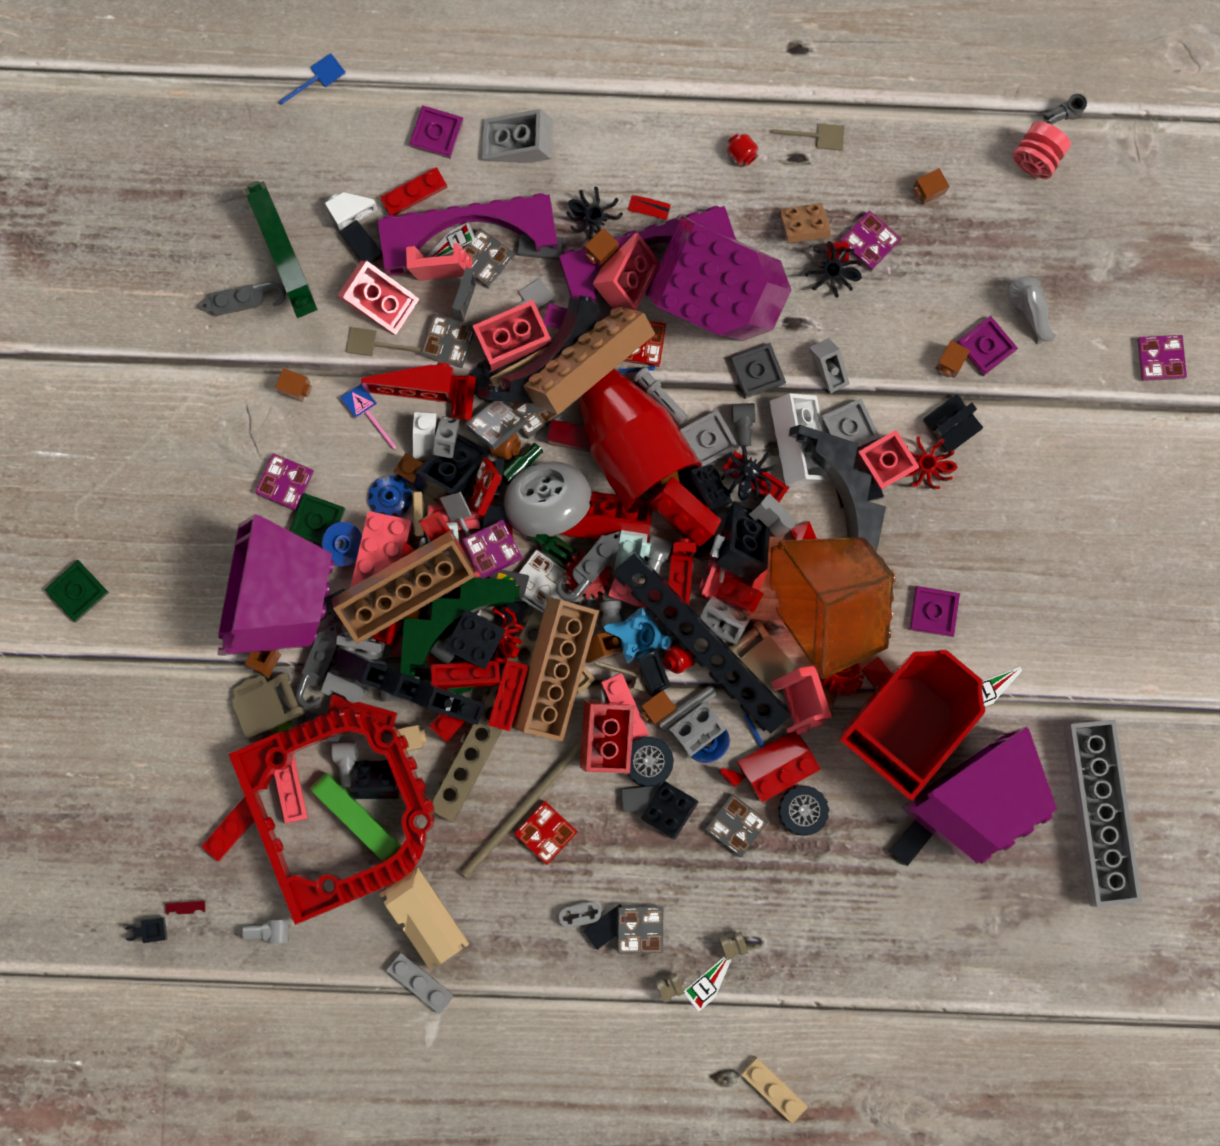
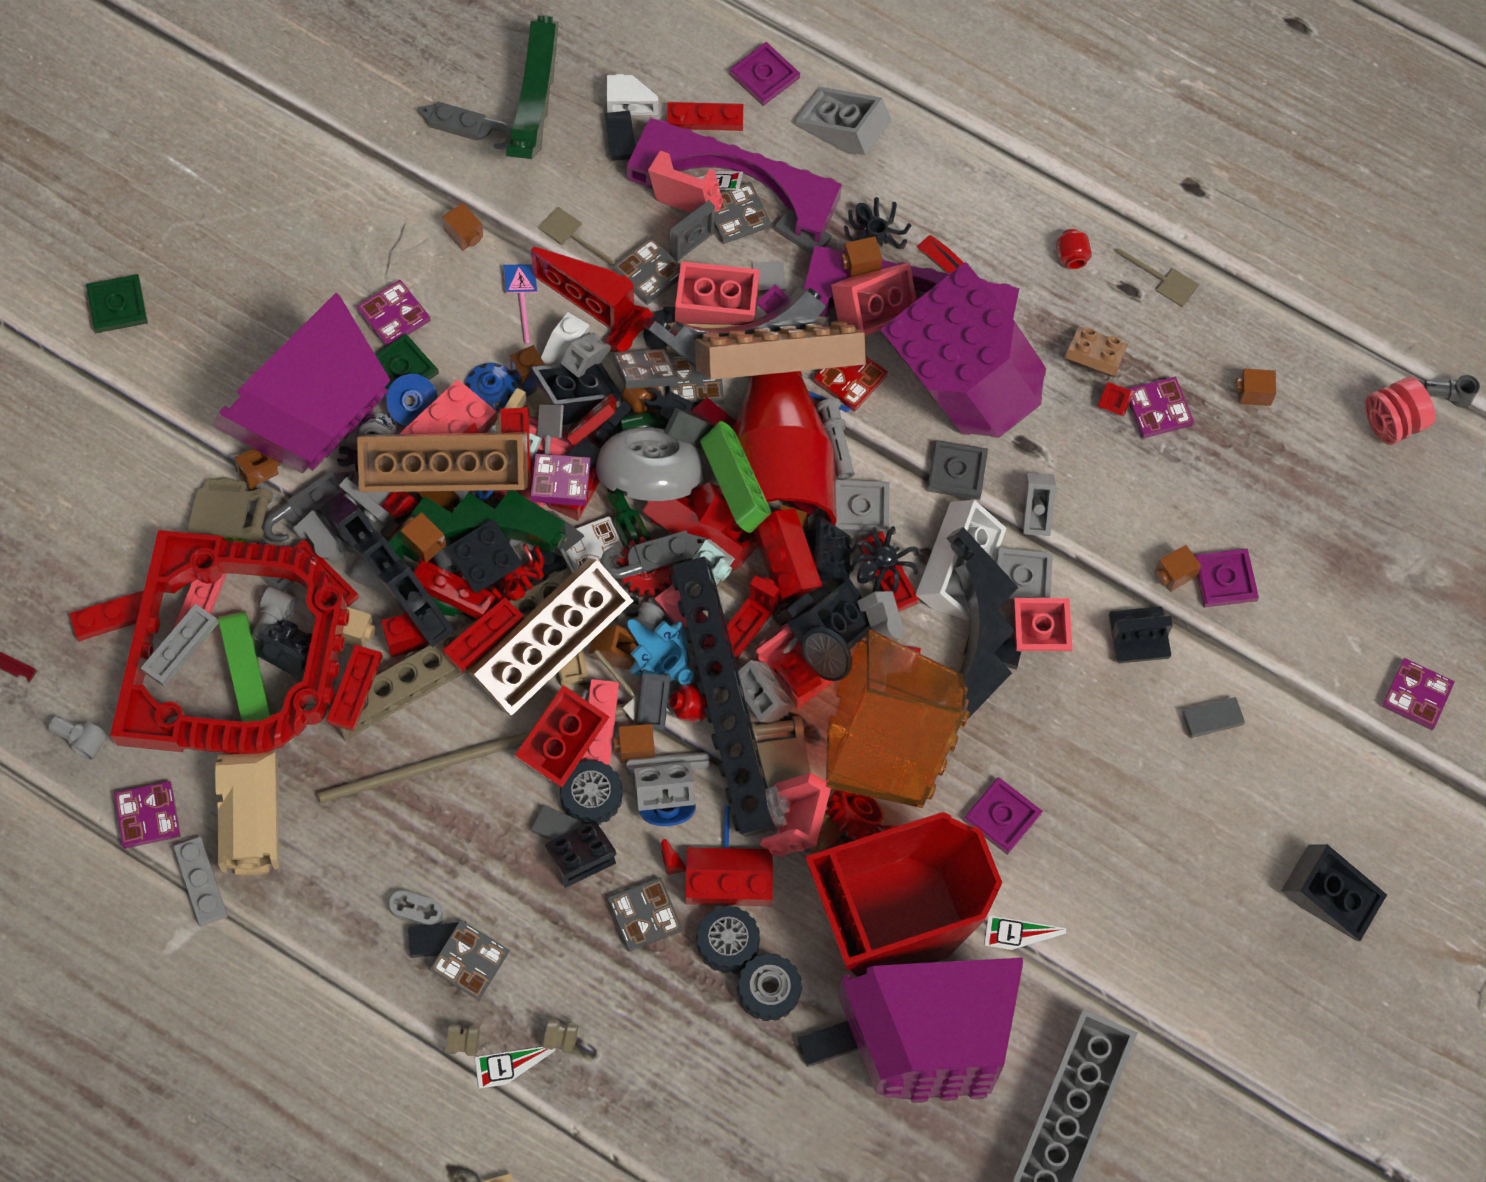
camera: 30 degrees right, 15 degrees down
coral slope [337,261,419,335] -> none
red tile [515,801,578,865] -> none
light grey pin [644,535,673,578] -> none
dark grey pin [732,403,755,447] -> none
black animal [805,241,862,298] -> none
red animal [904,436,958,490] -> none
light grey hair [1008,277,1056,344] -> none
none -> magenta tile [114,781,181,849]
none -> light grey plate [141,604,219,687]
none -> red plate [327,645,383,732]
none -> light grey head [358,412,397,436]
none -> dark orange brick [401,512,446,563]
none -> black plate [643,388,693,422]
none -> pearl dark grey slope [663,408,716,450]
none -> red slope [689,483,732,531]
none -> bright green beam [701,421,771,533]
none -> black wheel [737,953,802,1022]
none -> clear plate [766,786,790,828]
none -> dark grey wheel [802,627,852,681]
none -> dark grey tile [1182,697,1245,738]
none -> black slope [1281,844,1387,941]

